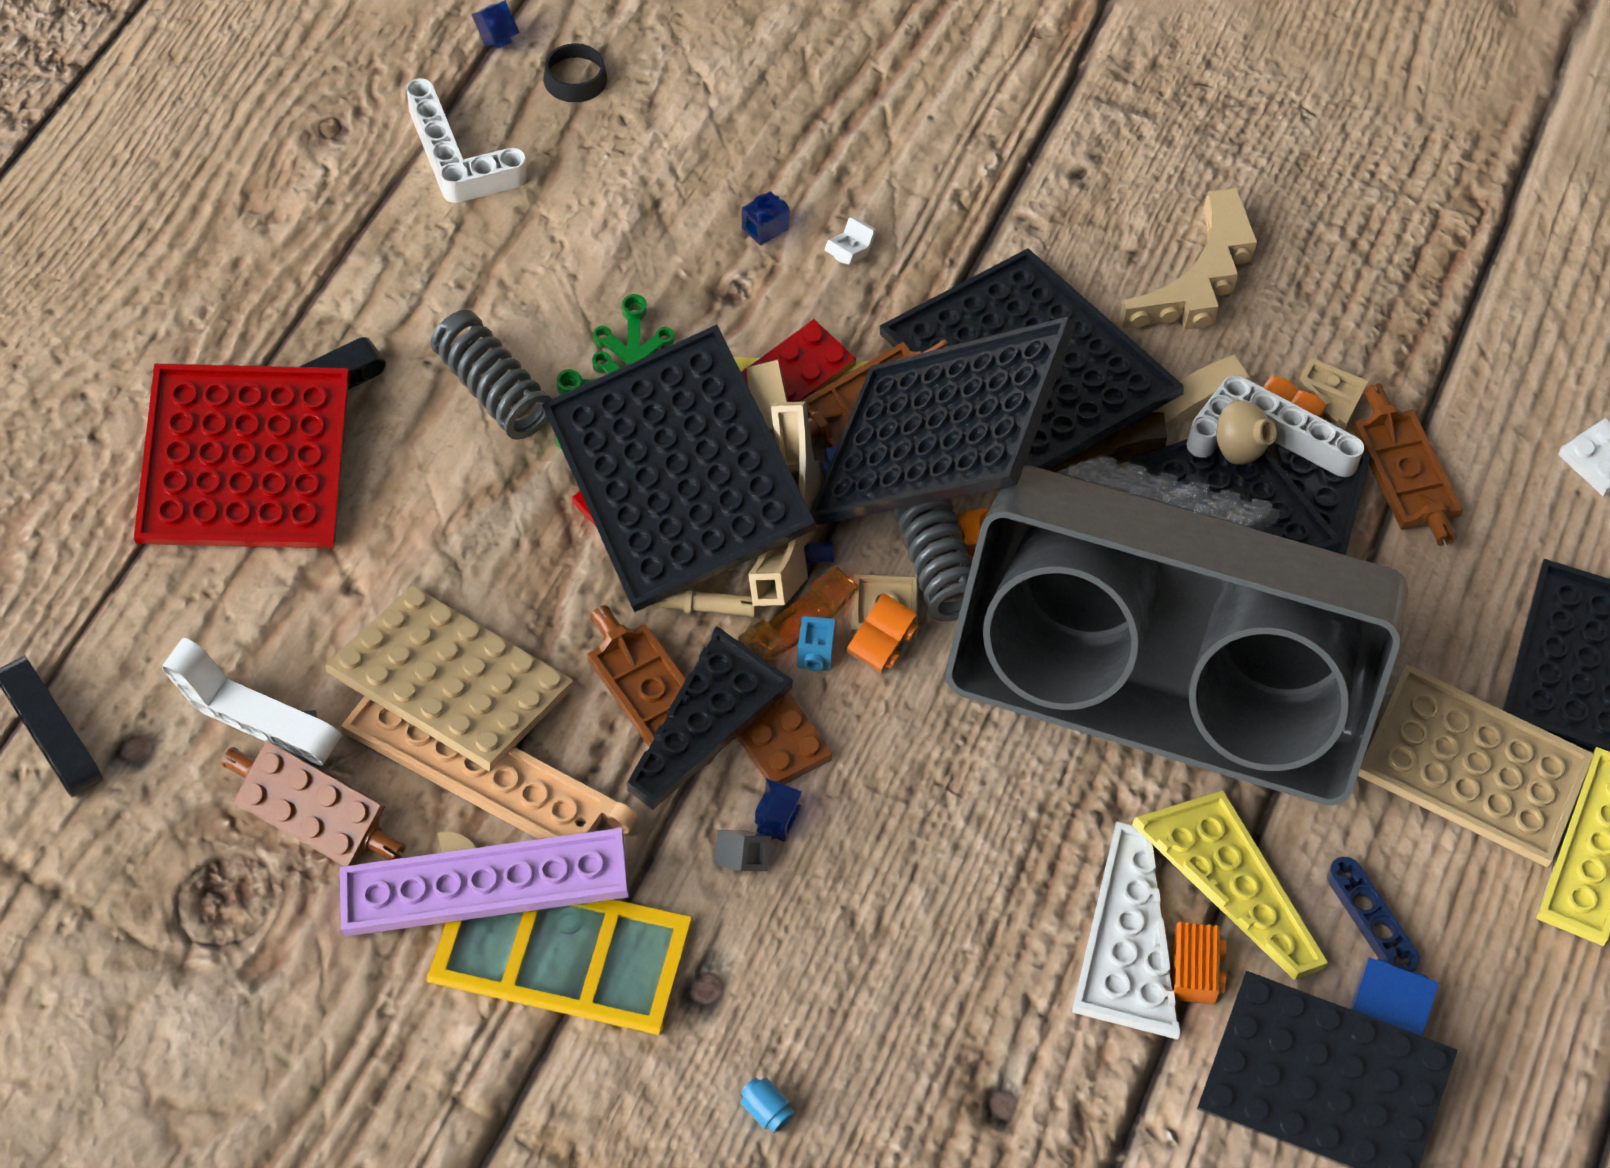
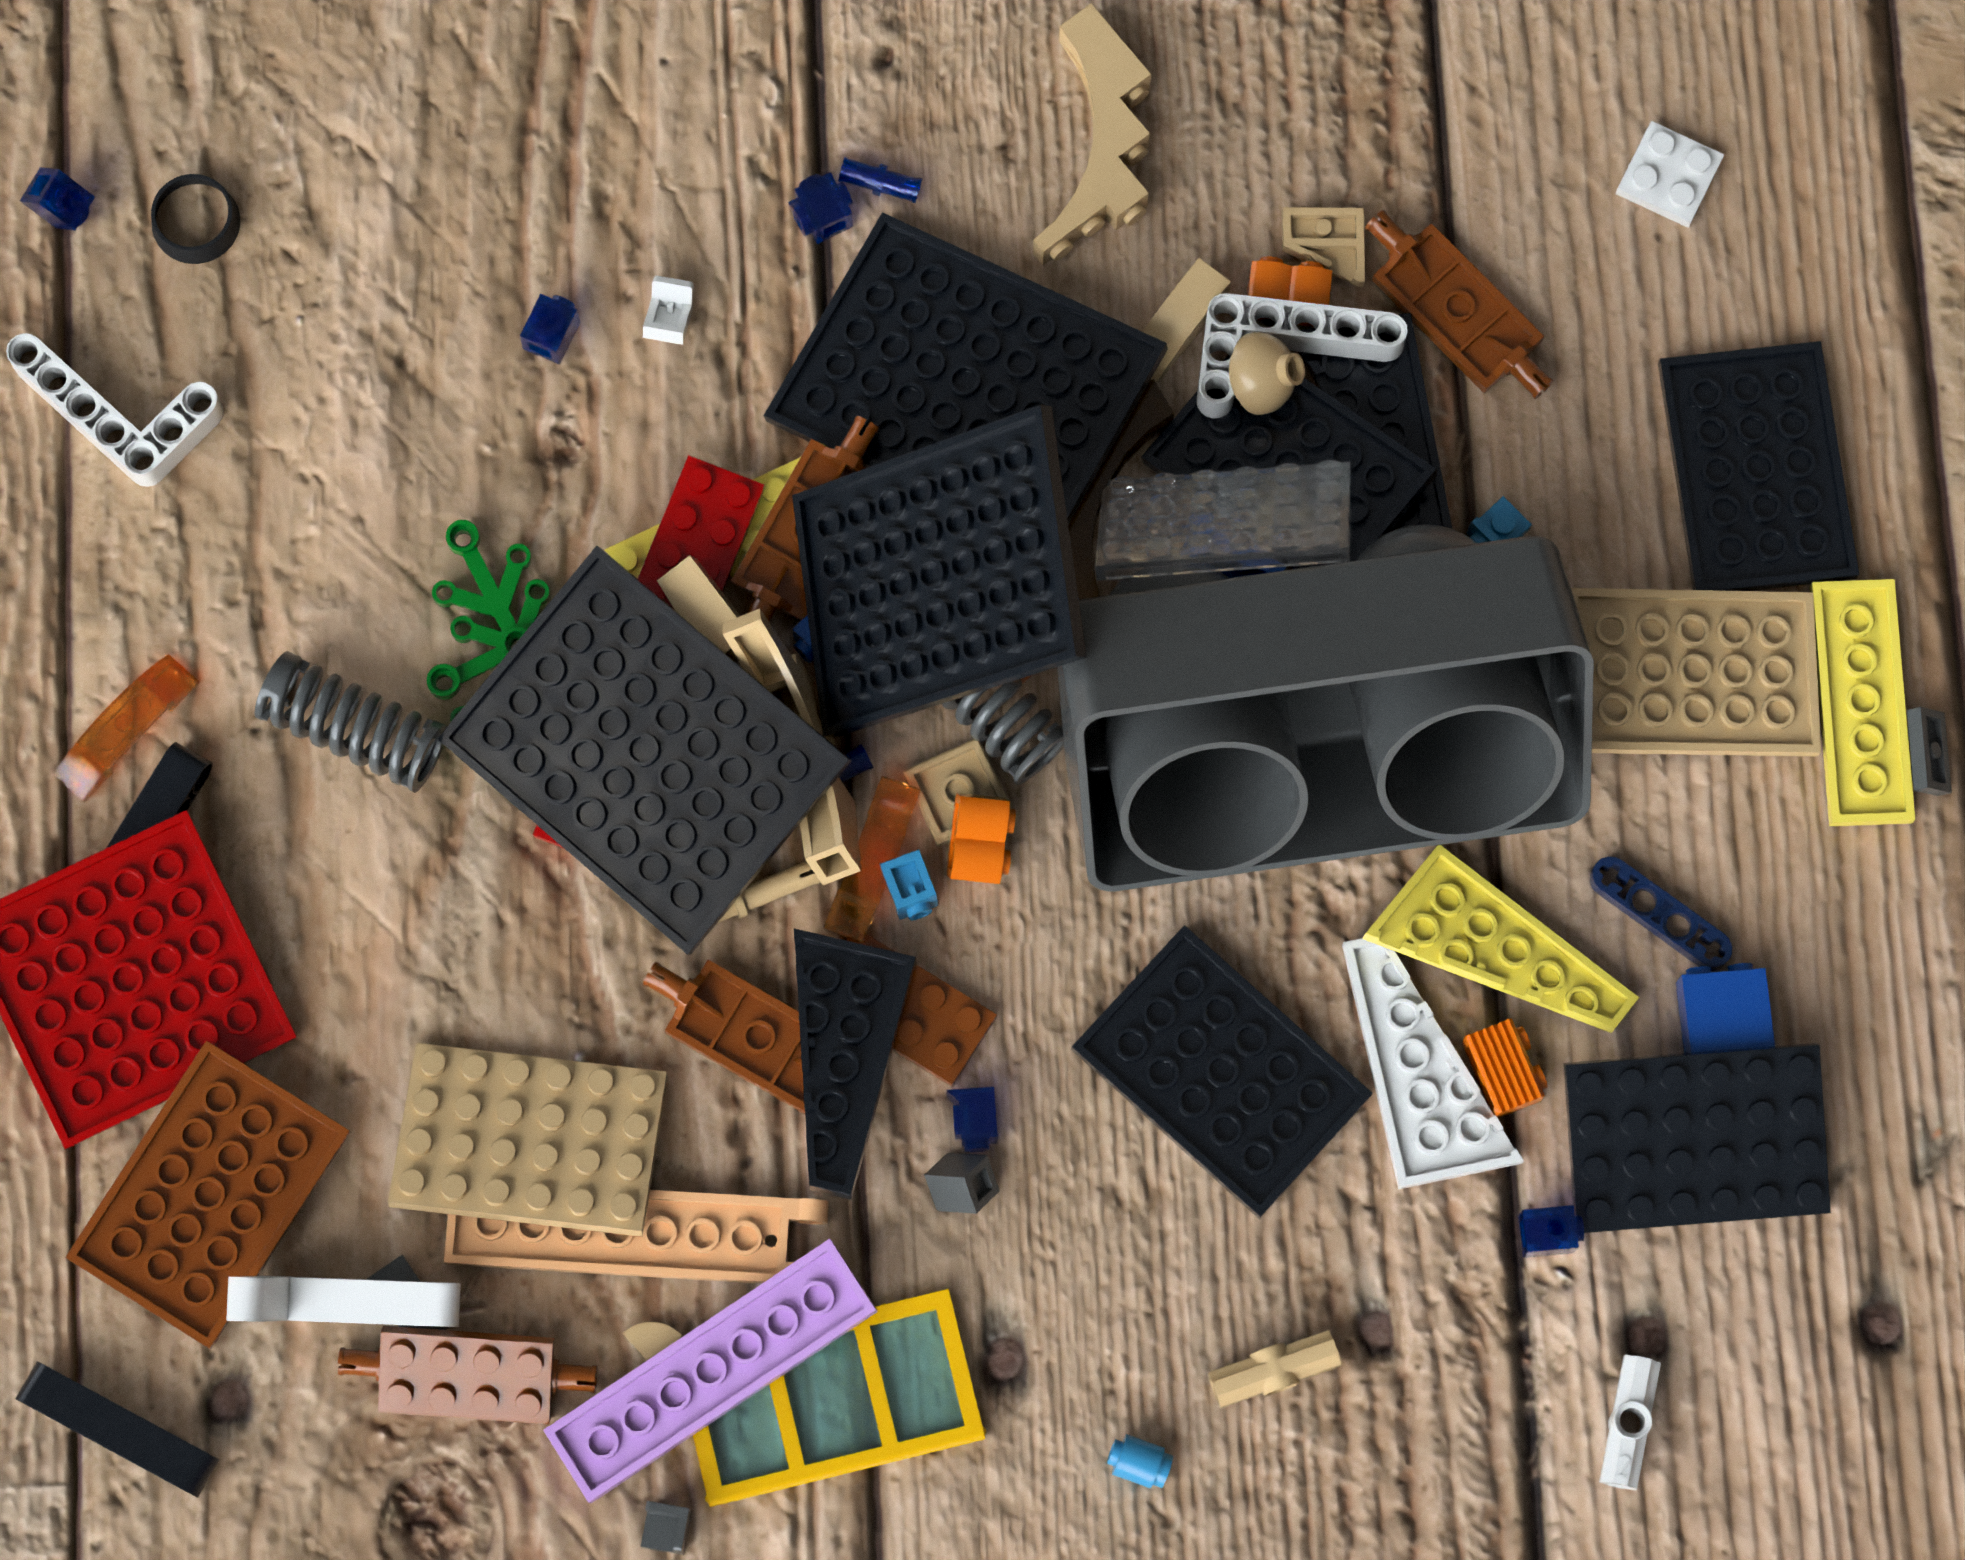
camera: 25 degrees left, 20 degrees up
none -> clear orange slope [54,654,200,803]
none -> dark orange plate [65,1040,351,1349]
none -> dark grey panel [641,1501,692,1555]
none -> clear blue brick [788,172,853,244]
none -> clear blue pin [838,156,923,204]
none -> black plate [1071,925,1373,1219]
none -> tan piece [1208,1330,1342,1409]
none -> clear blue brick [1518,1205,1584,1258]

